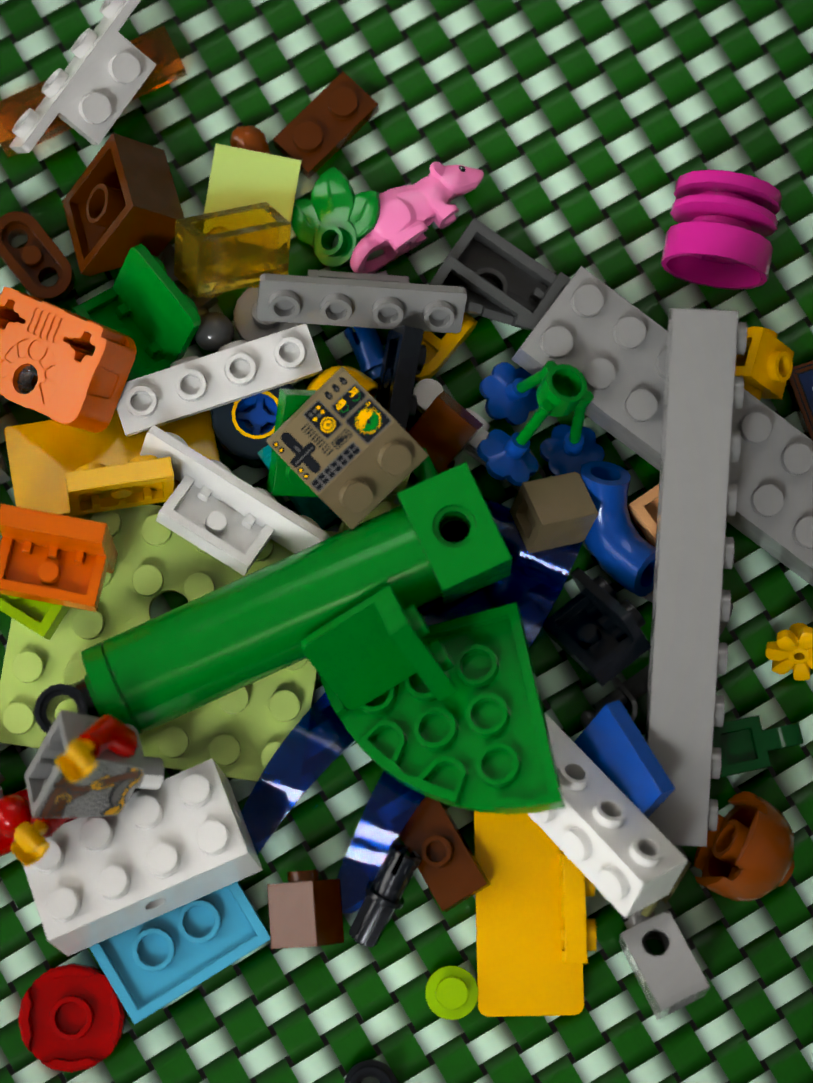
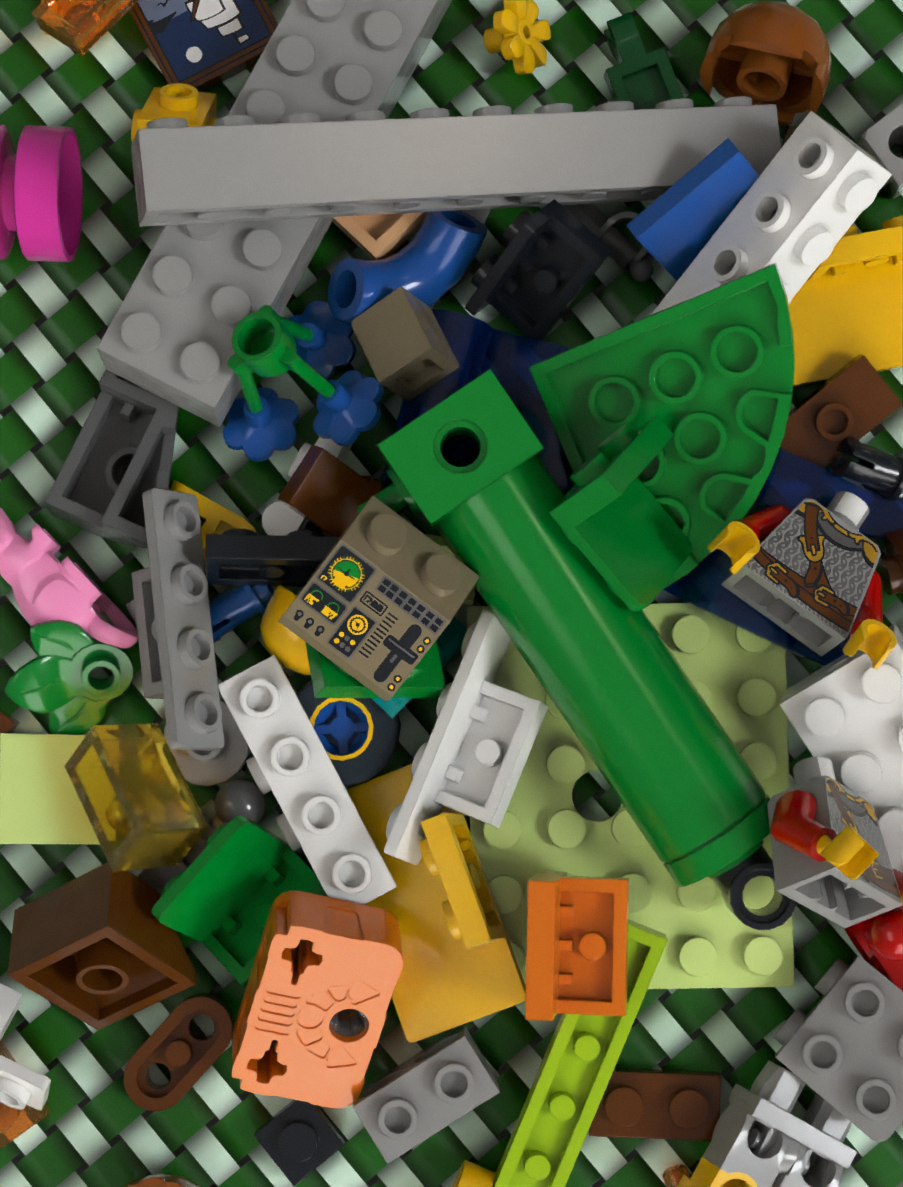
camera: 100 degrees left, 5 degrees up
none -> torso [707,491,897,670]

